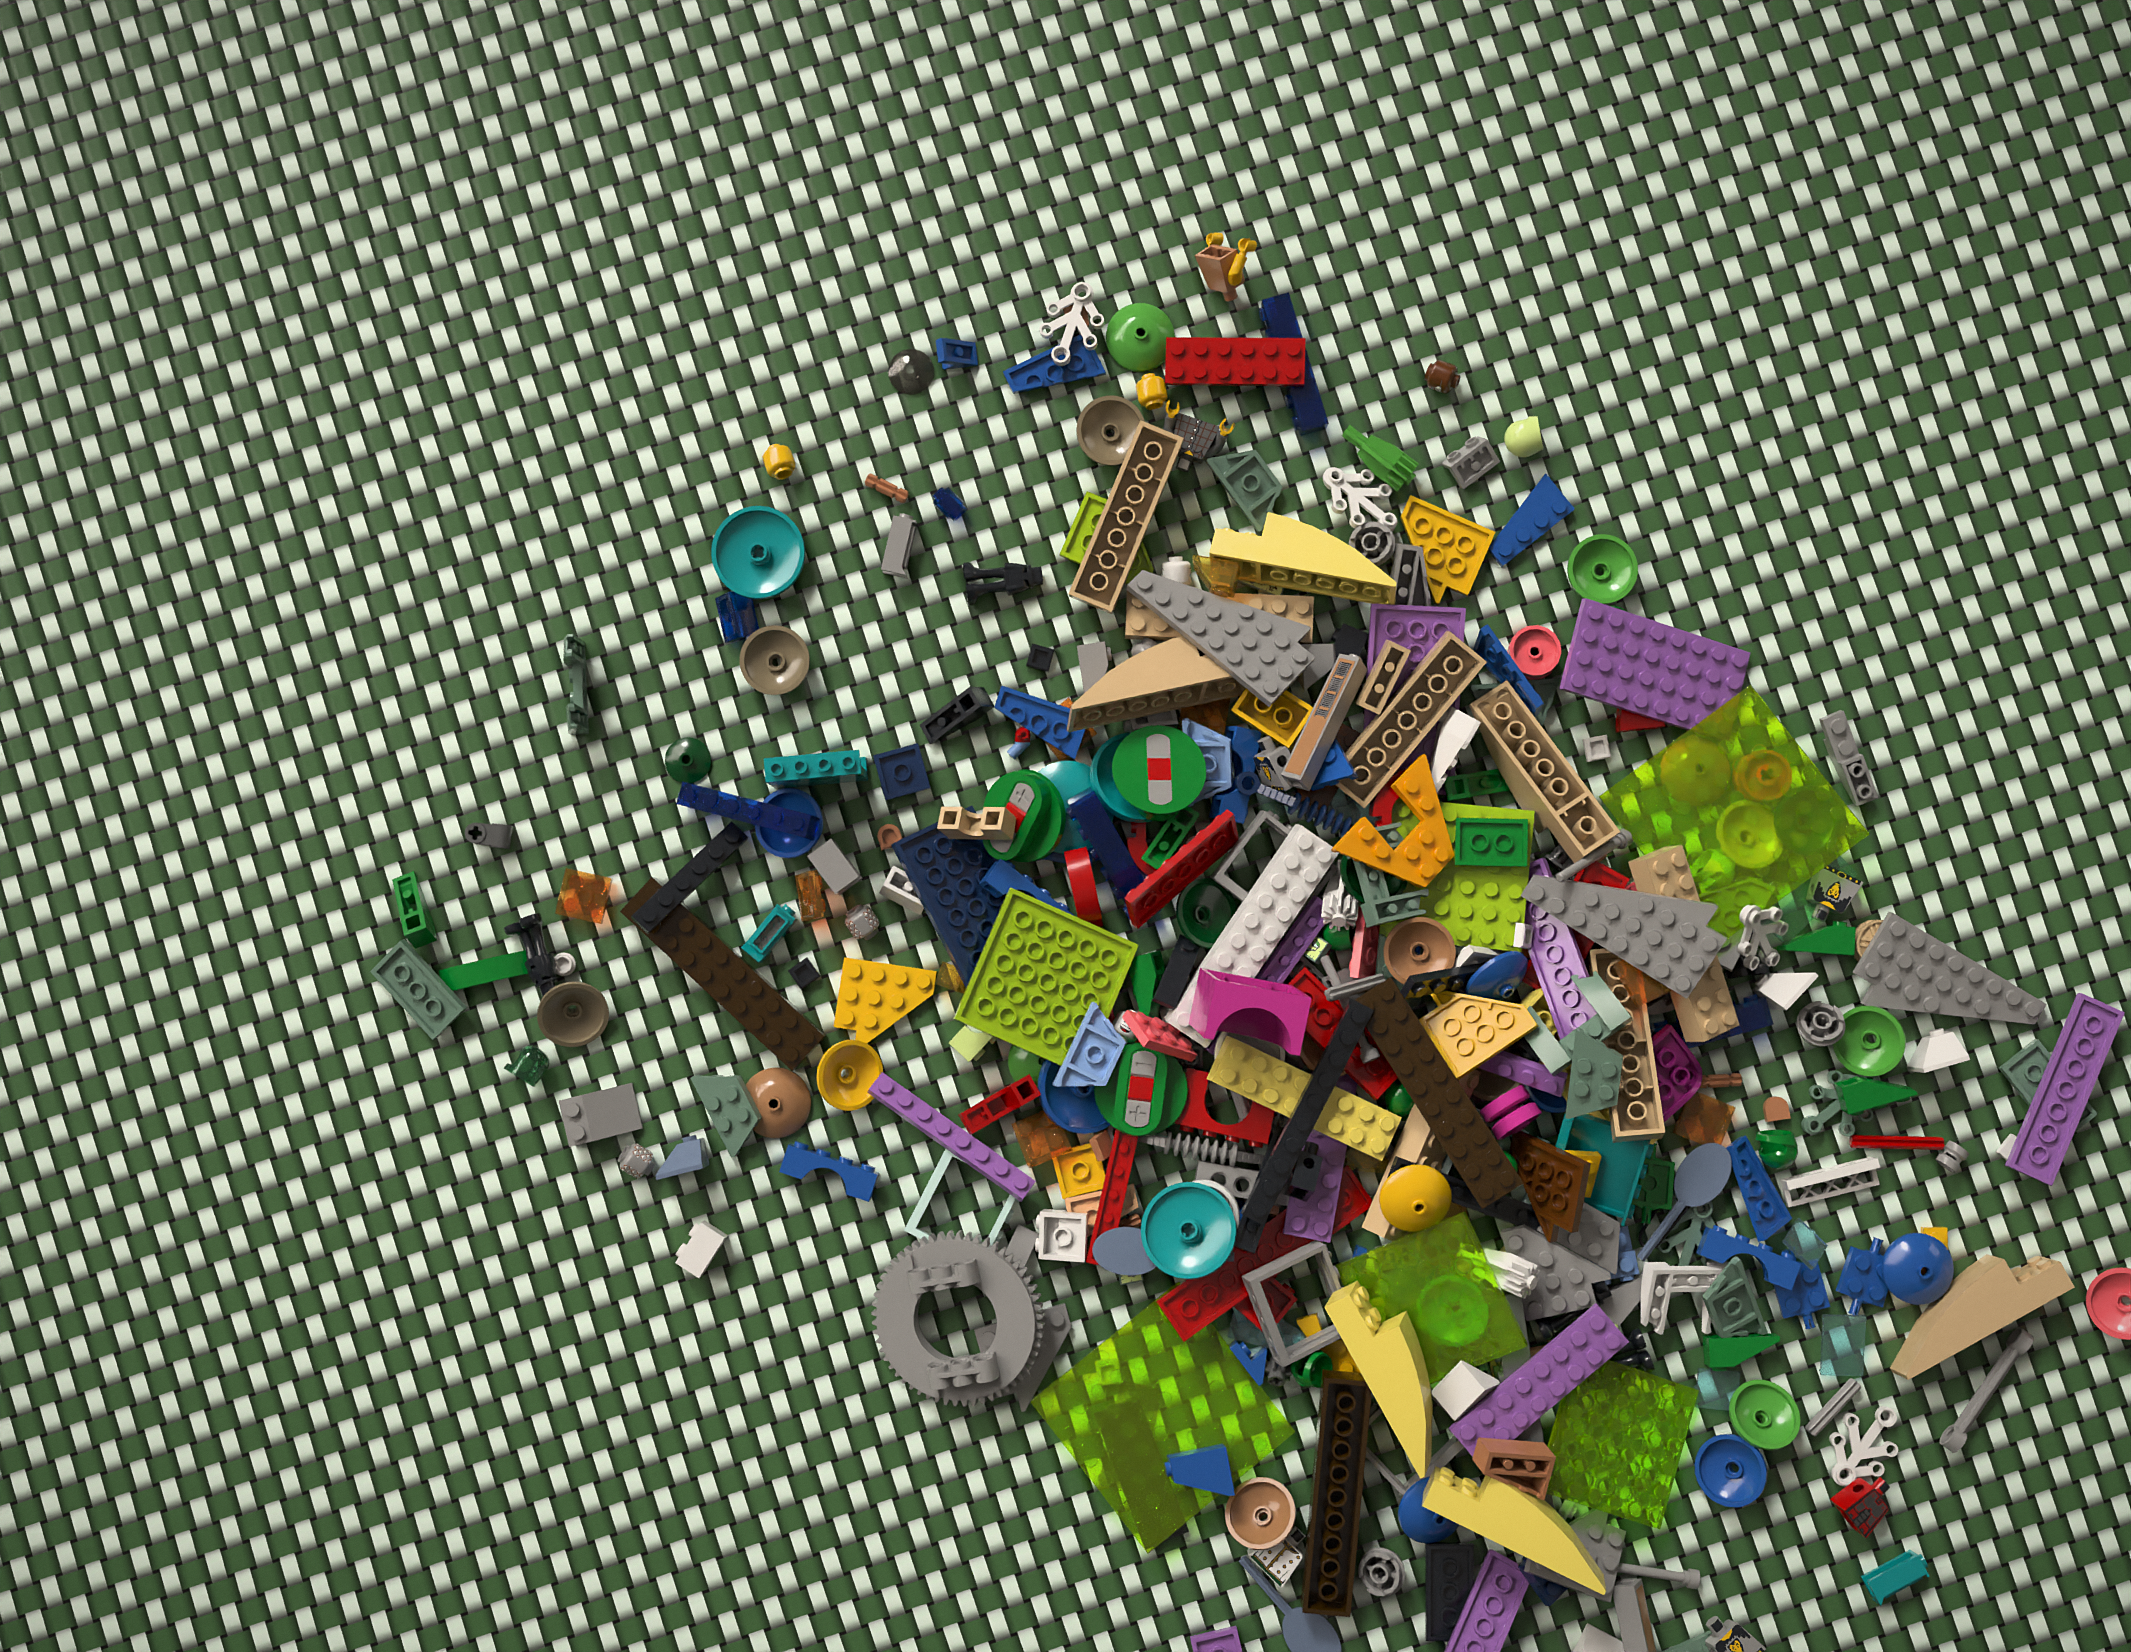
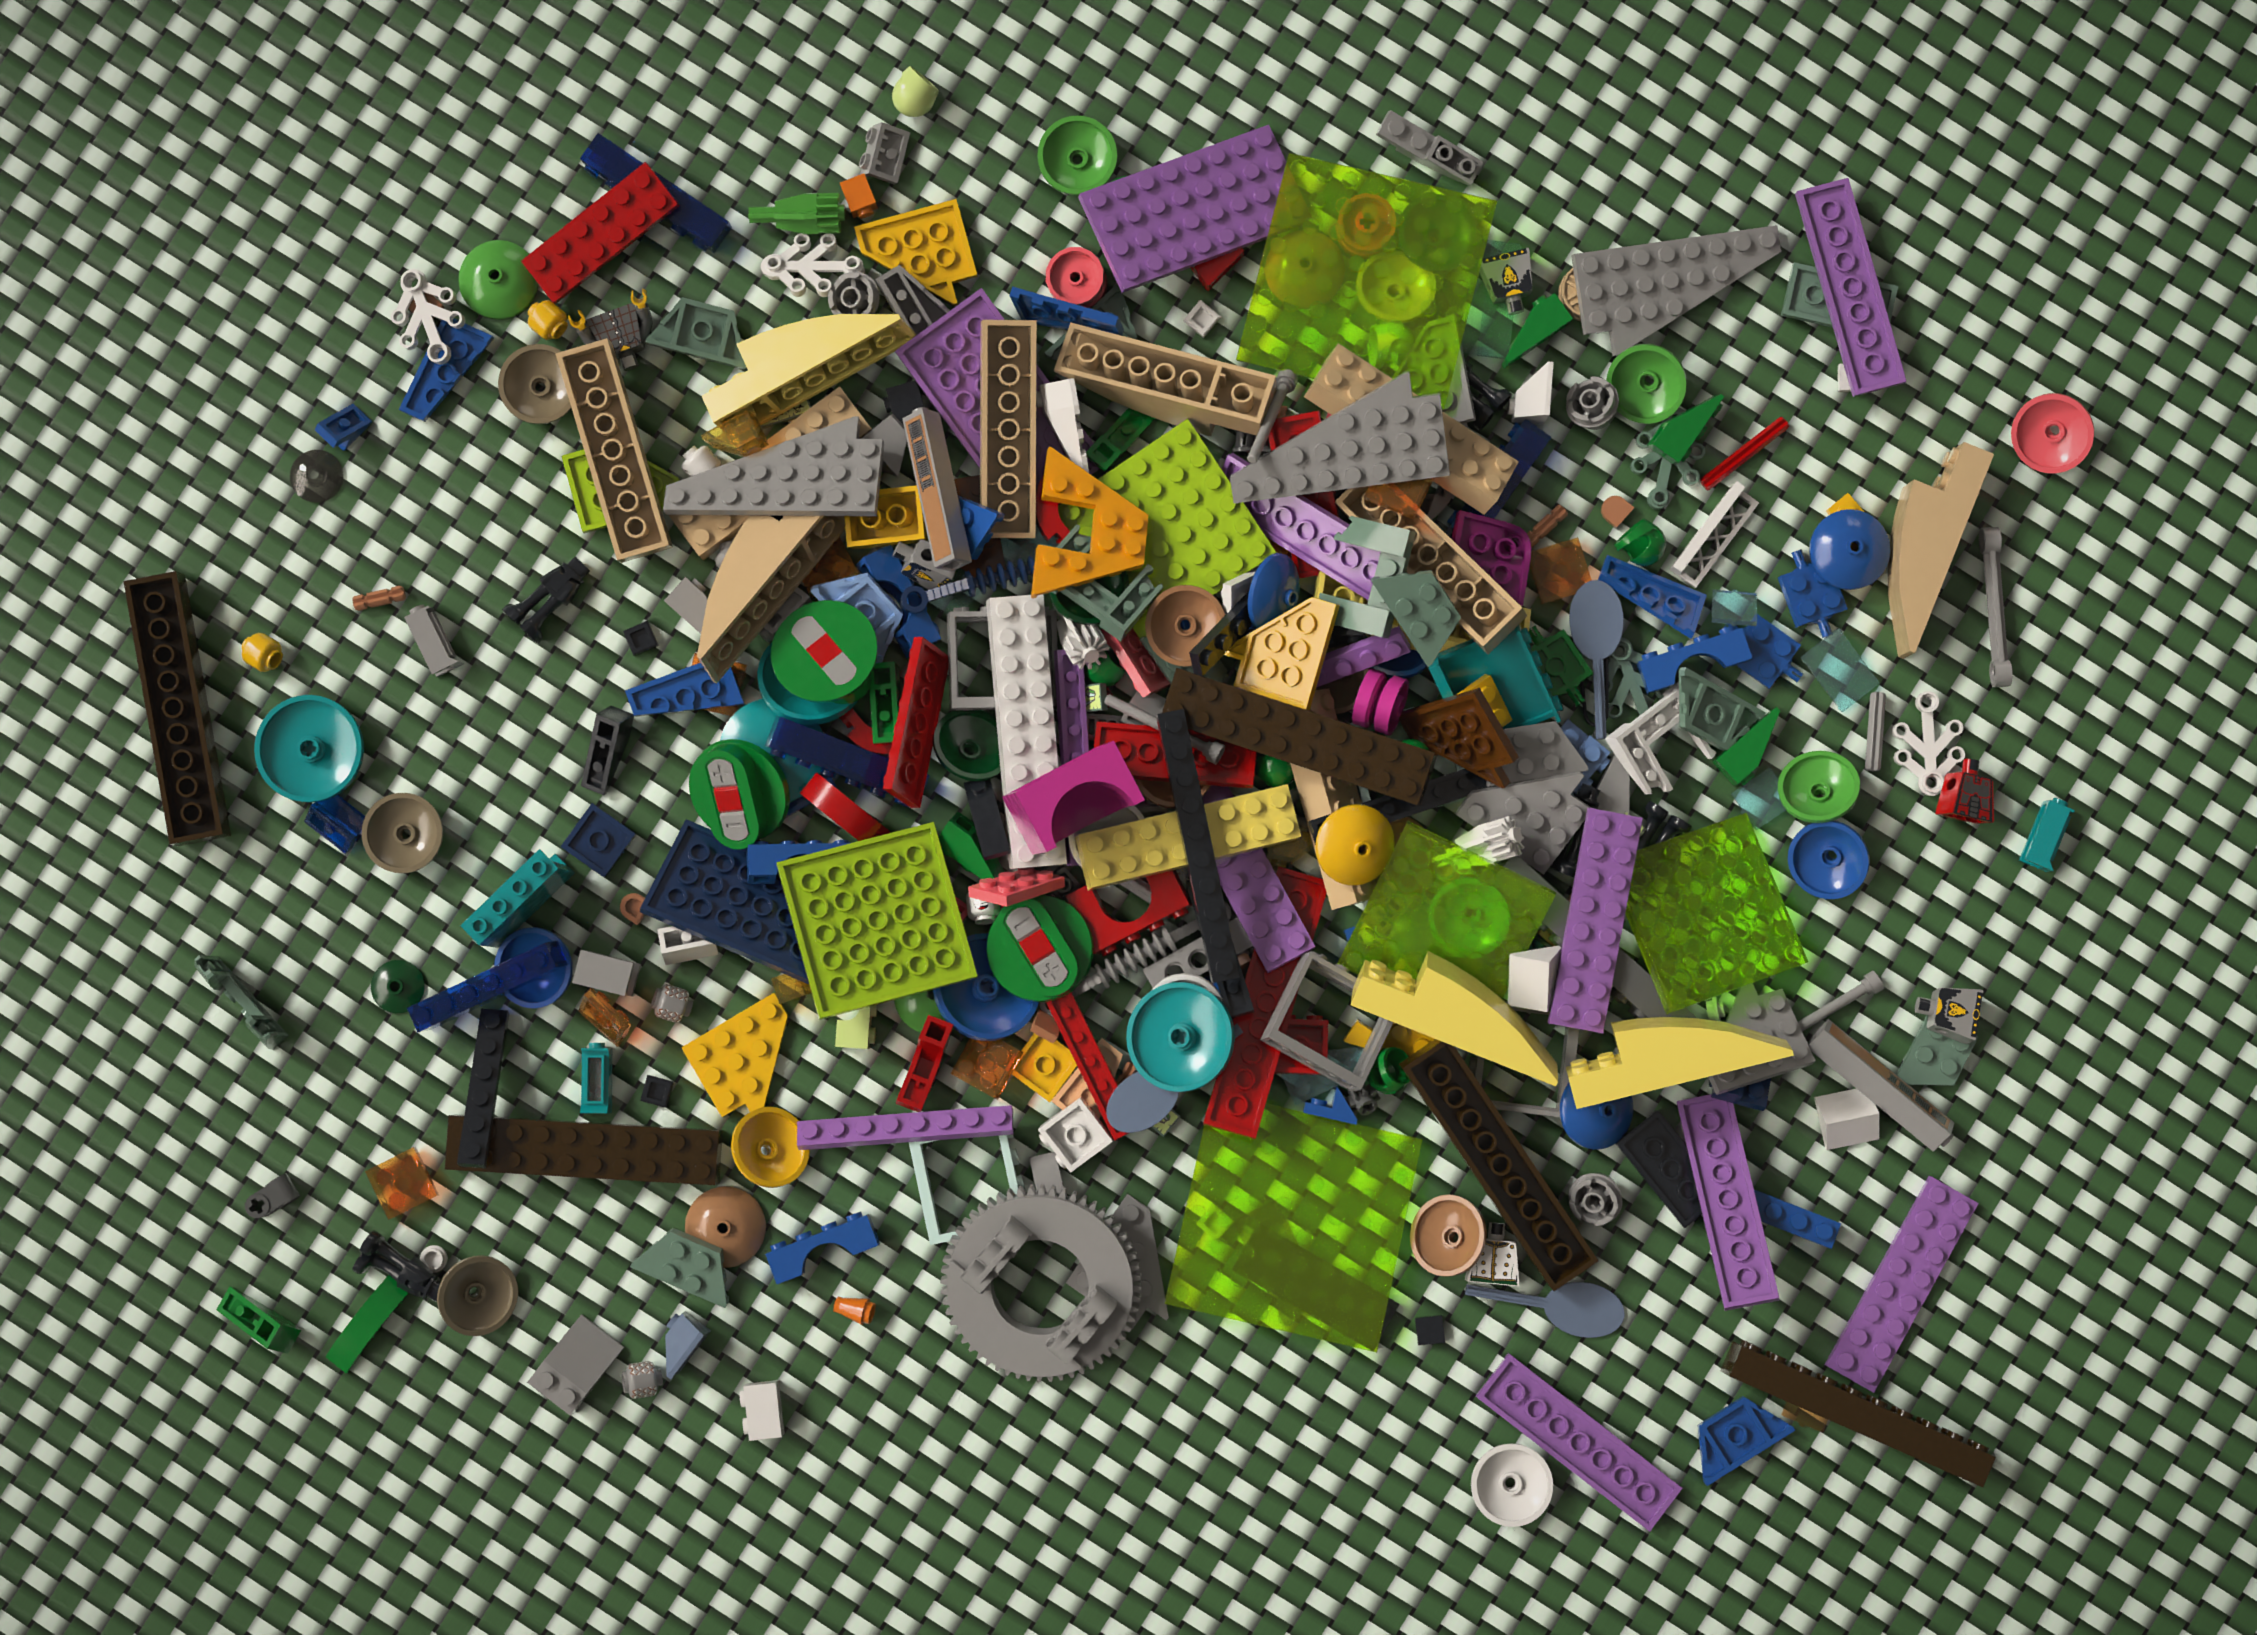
camera: 35 degrees left, 0 degrees up
sand green plate [370,939,468,1040] -> none
clear green helmet [503,1045,550,1087] -> none
clear blue brick [933,487,967,521] -> none
tan arch [937,807,1016,840] -> none
arm [1007,727,1031,760] -> none
light blue wing [1052,1002,1126,1087] -> none
blue slope [1164,1444,1235,1496] -> none
nougat torso [1195,233,1257,301] -> none
black torso [1284,1141,1323,1202] -> none
light grey axle [1324,974,1385,1002] -> none
tan brick [1356,639,1411,715] -> none
reddish brown head [1424,360,1461,394] -> none
green plate [1455,818,1528,867] -> none
nougat wedge [1472,1437,1556,1501] -> none
blue wing [1488,473,1575,567] -> none
white tile [1513,923,1533,949] -> none
white plant [1737,905,1789,970] -> none
white slope [1907,1028,1970,1073] -> none
light grey wheel [1935,1140,1969,1174] -> none
none -> dark brown brick [123,571,231,846]
none -> orange cone [834,1296,876,1325]
none -> orange brick [840,173,878,219]
none -> black tile [1414,1315,1445,1346]

